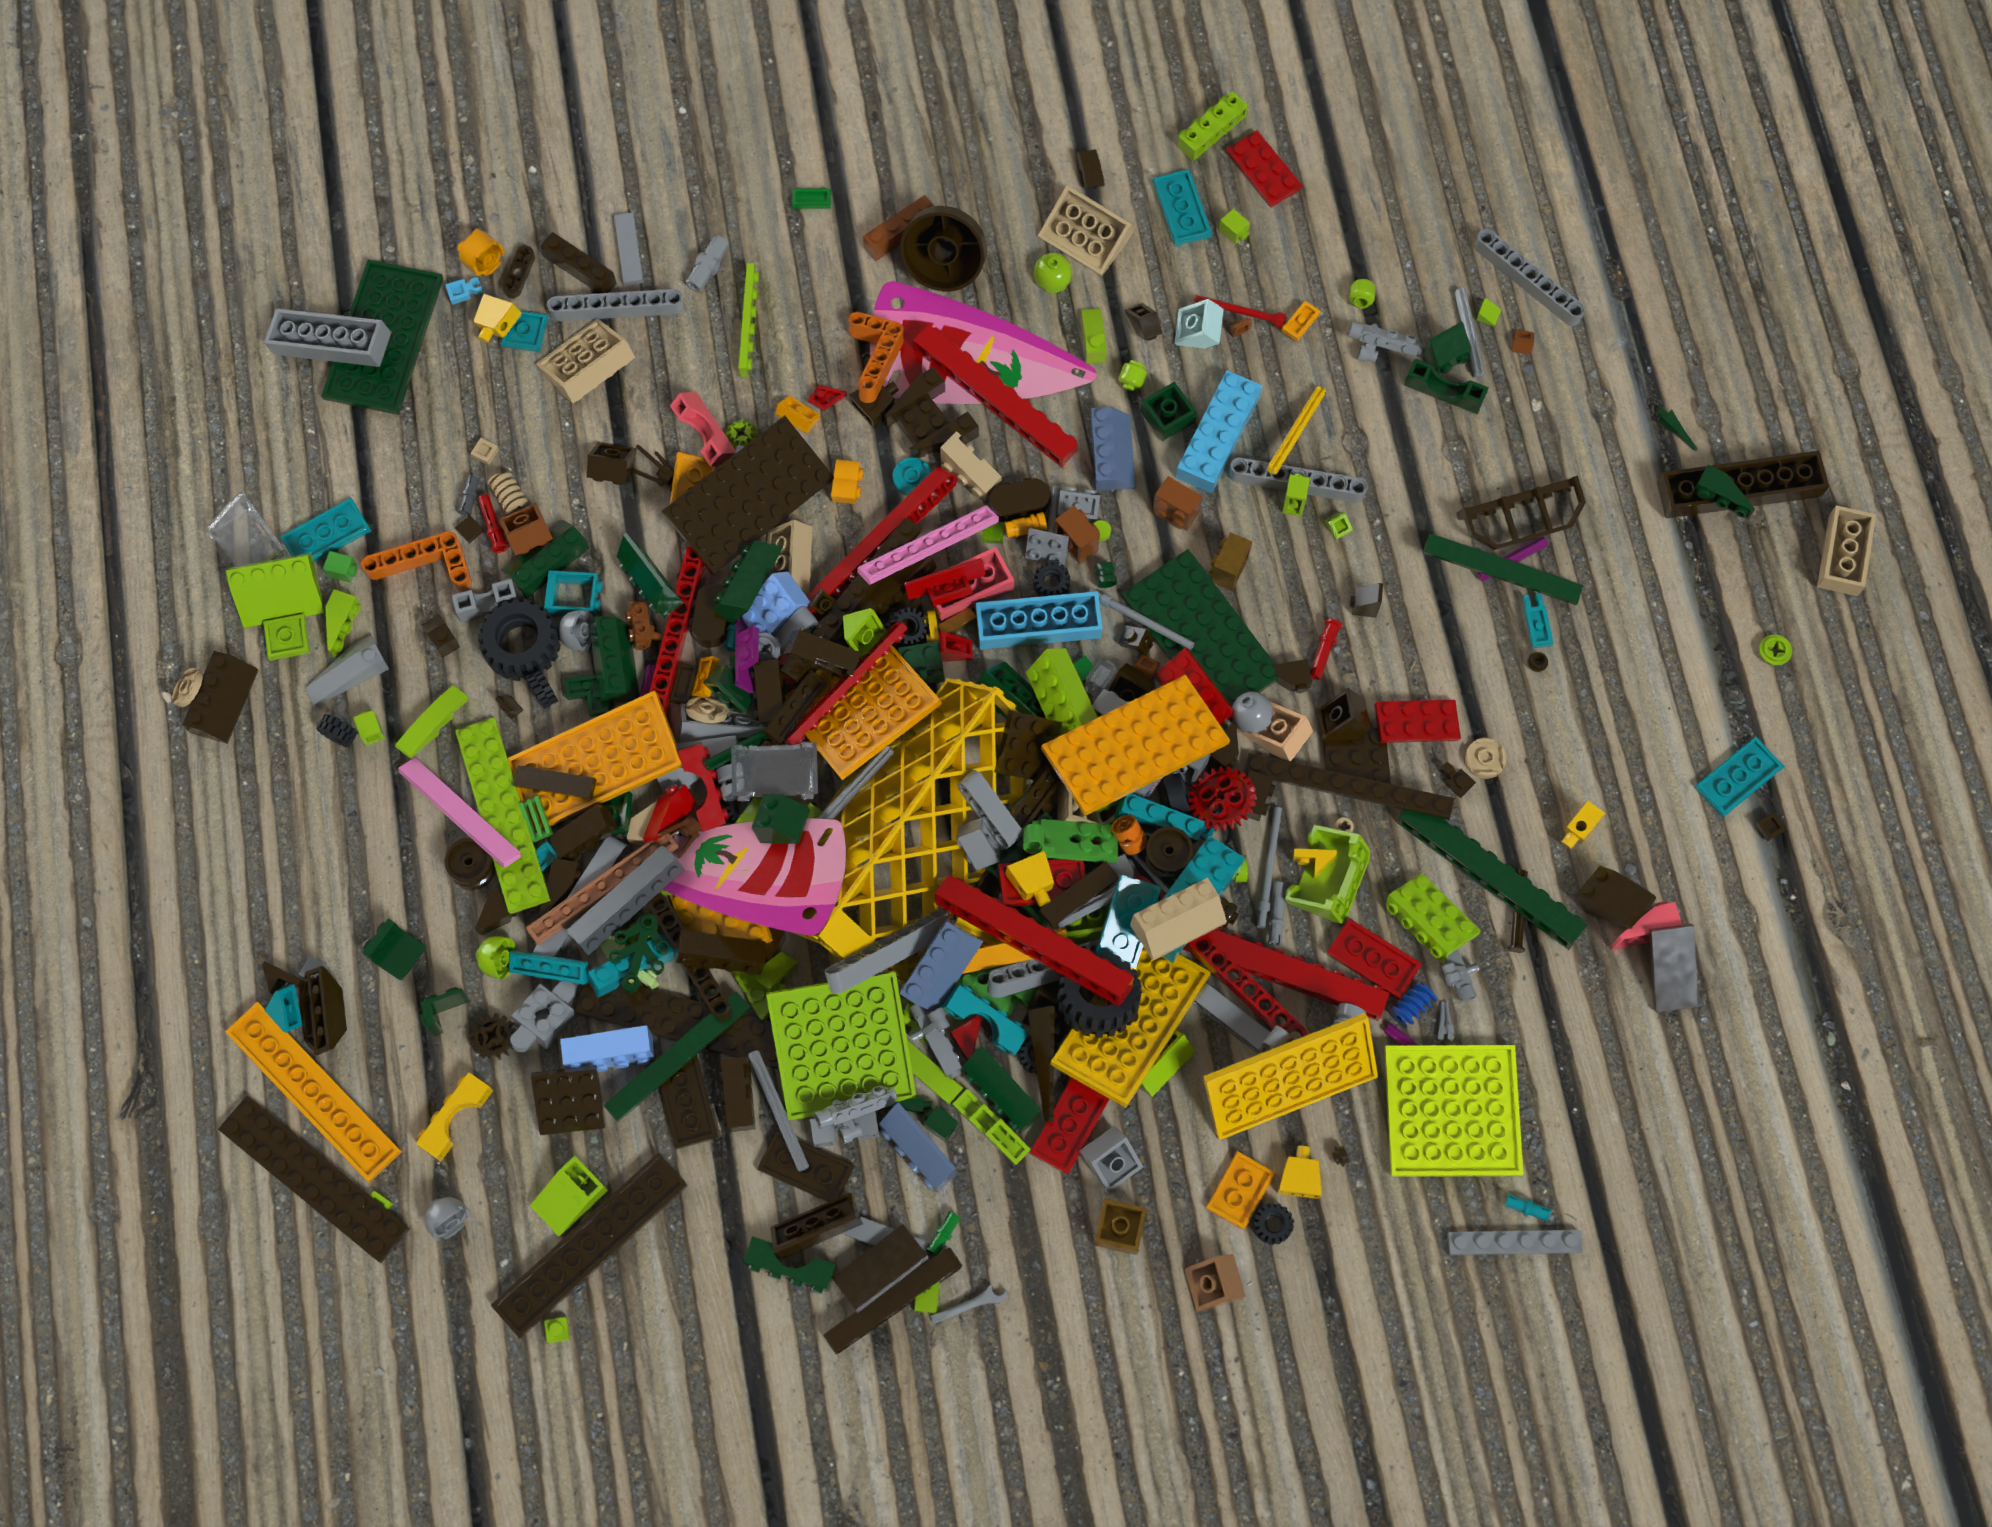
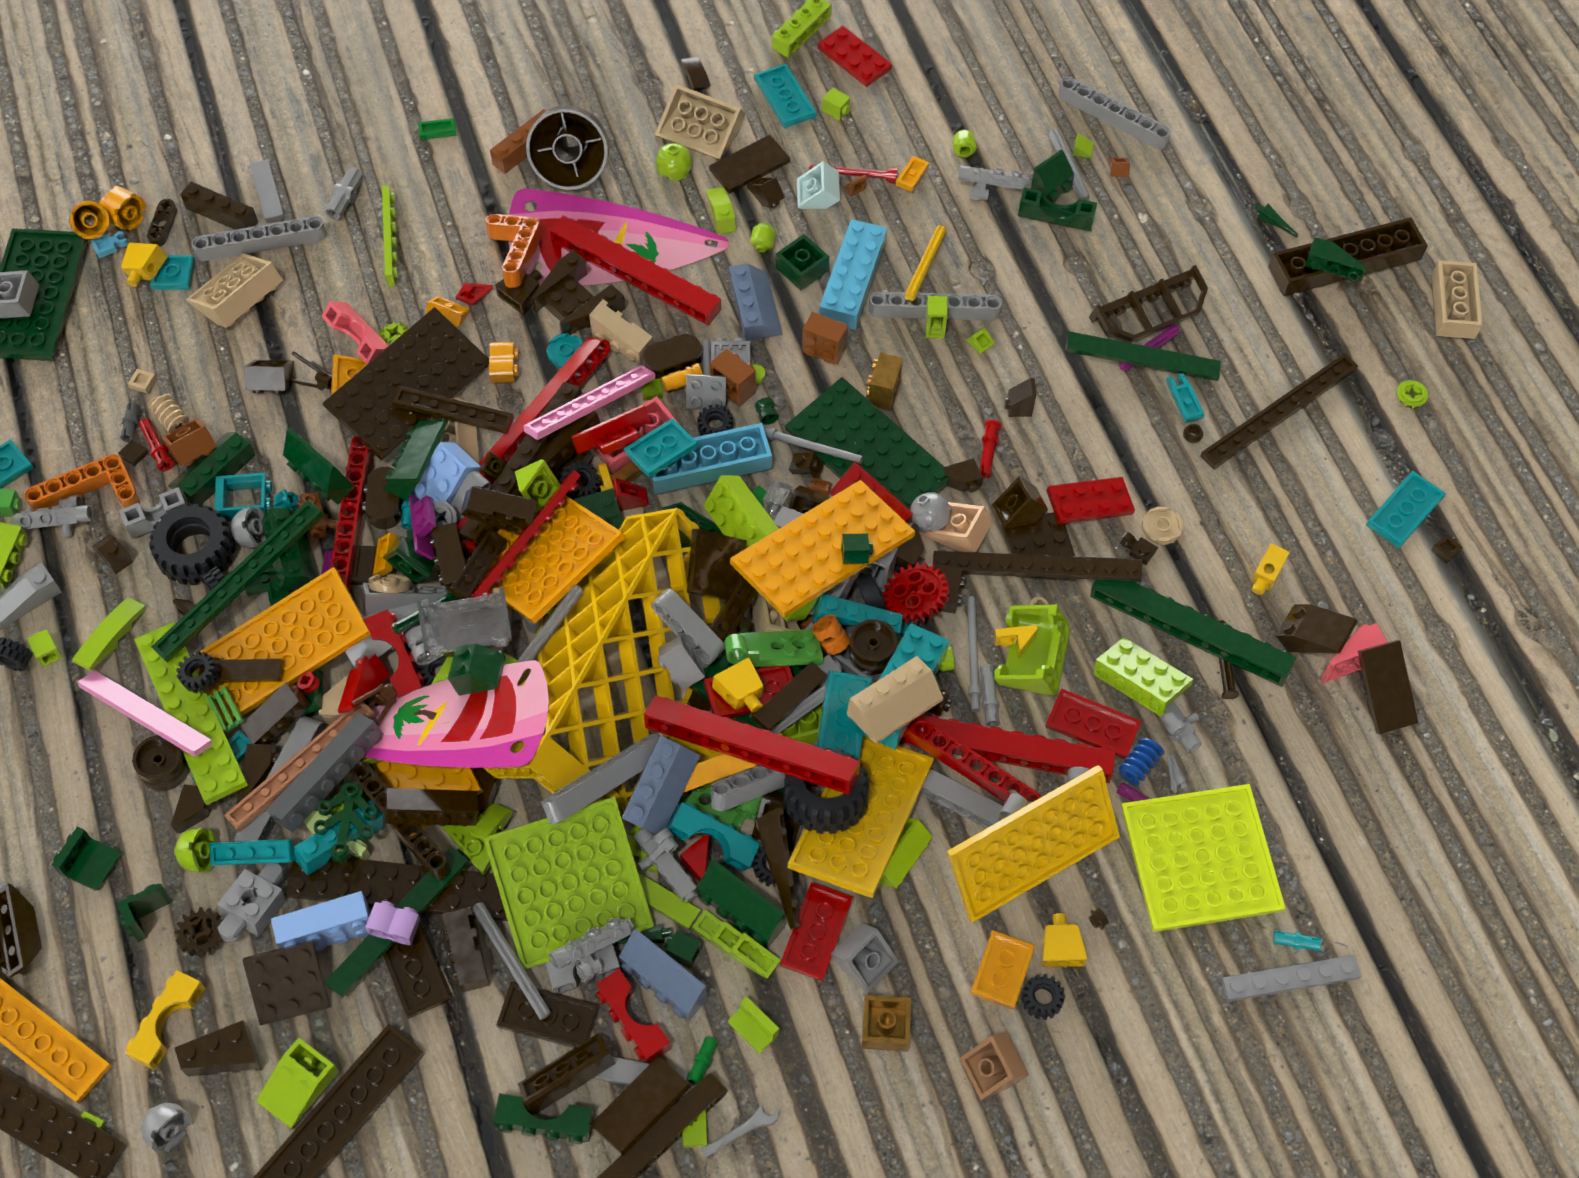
camera: 10 degrees left, 10 degrees down
none -> light grey piece [12,495,94,537]
none -> light orange cone [69,201,109,239]
none -> dark green plate [151,500,324,662]
none -> dark brown wedge [174,1020,262,1077]
none -> black tyre [176,651,220,694]
none -> teal gear [273,489,299,512]
none -> red bush [297,671,320,693]
none -> lavender brick [365,901,420,945]
none -> dark brown plate [393,386,514,434]
none -> red arch [595,969,671,1064]
none -> teal plate [624,418,698,478]
none -> dark brown tile [709,135,790,194]
none -> lime panel [728,996,779,1054]
none -> dark green brick [841,533,873,564]
none -> dark brown plate [1200,353,1358,469]

